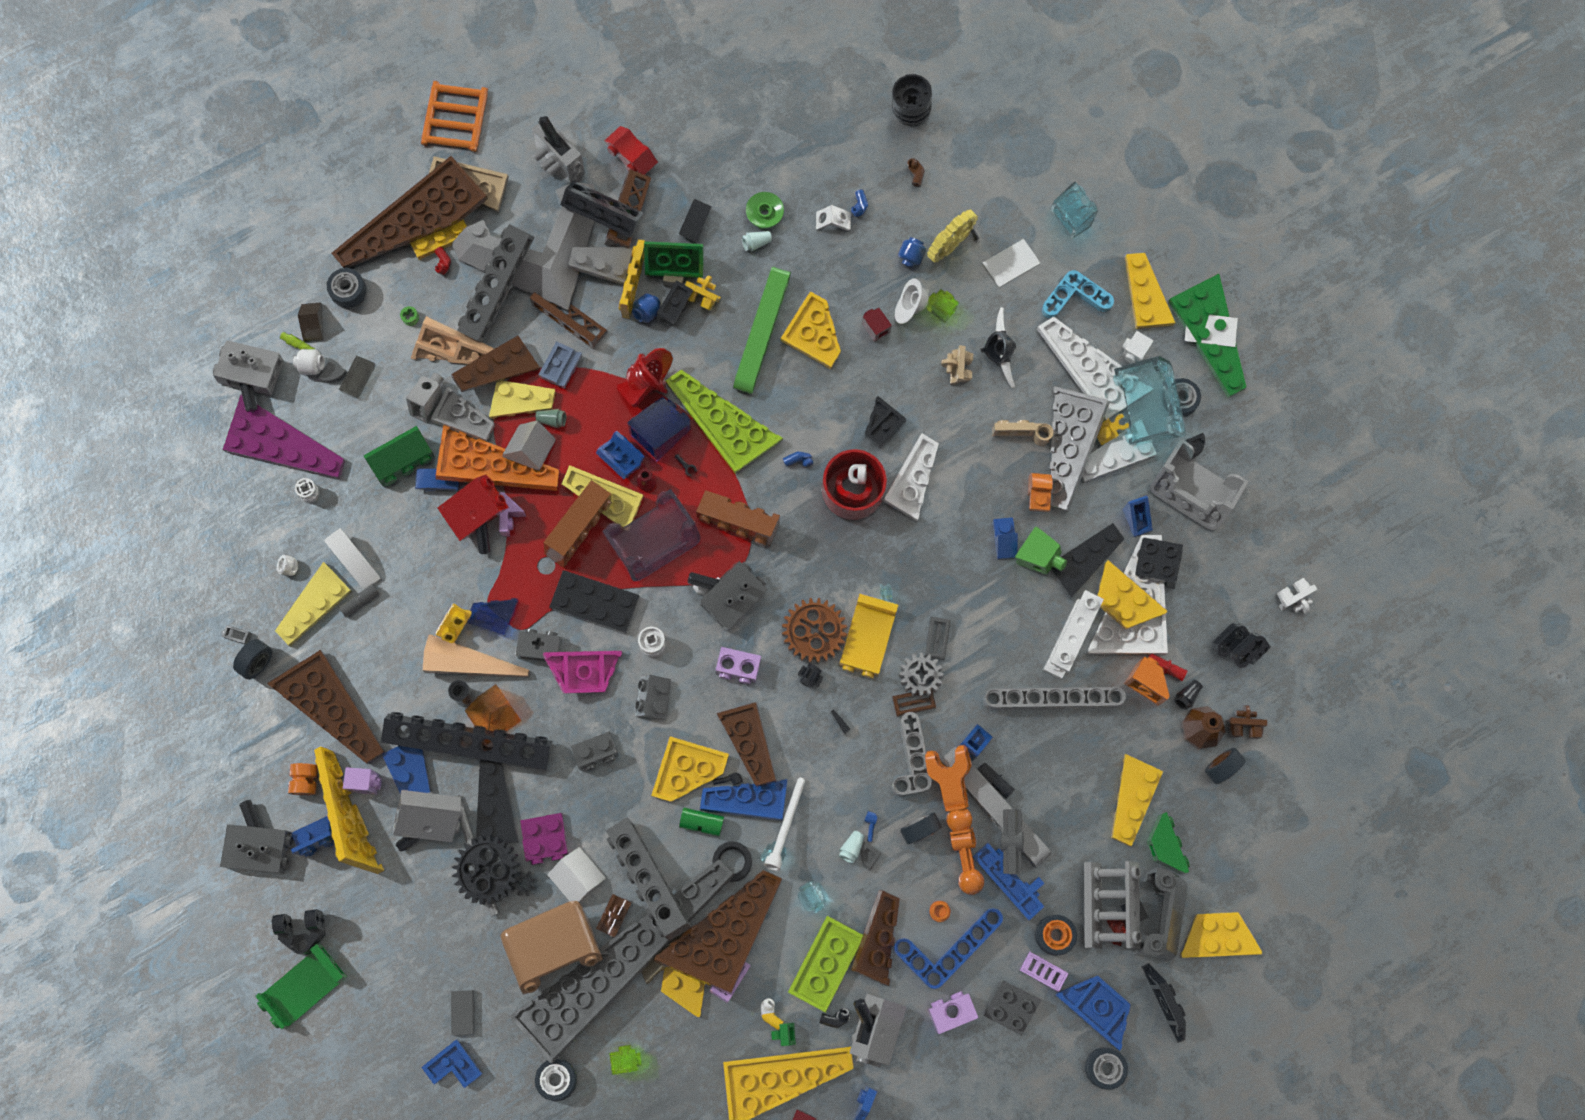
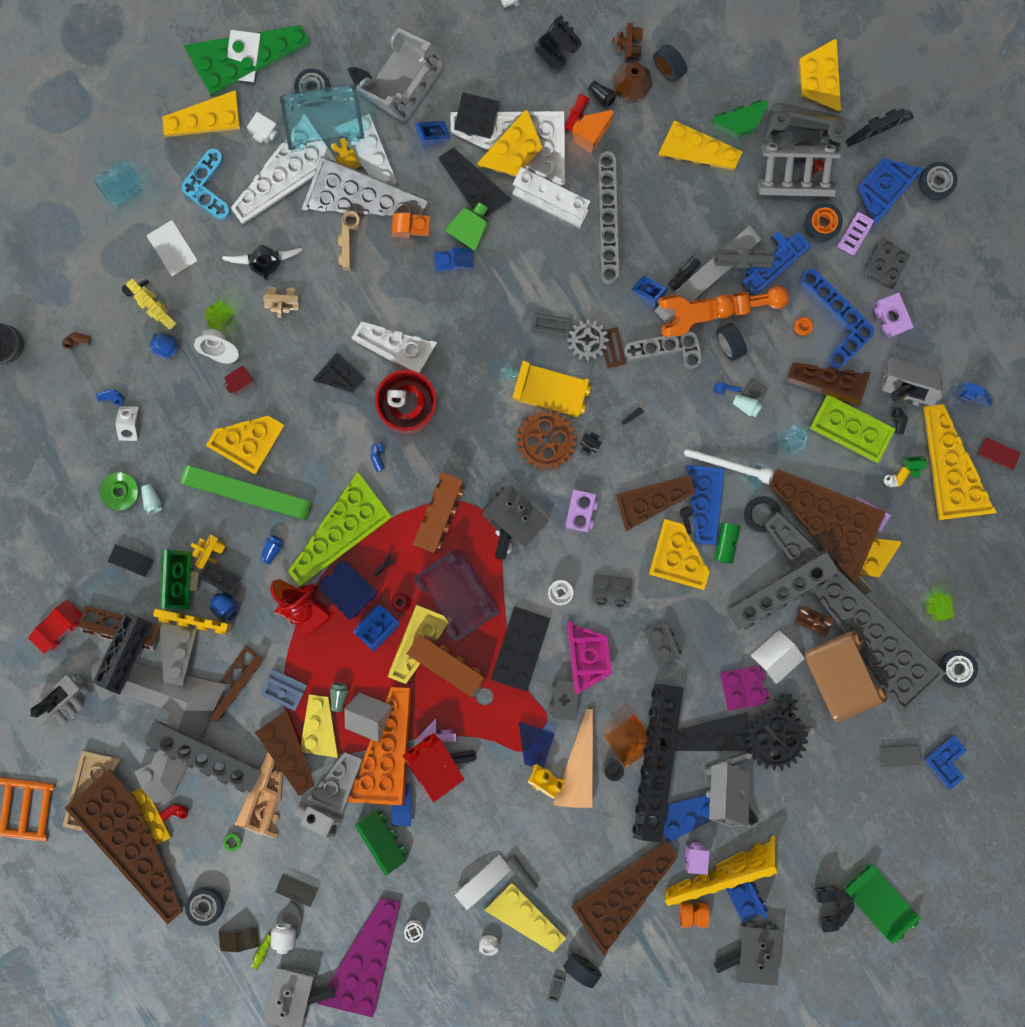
camera: 90 degrees left, 10 degrees up
none -> blue cone [260,535,284,565]

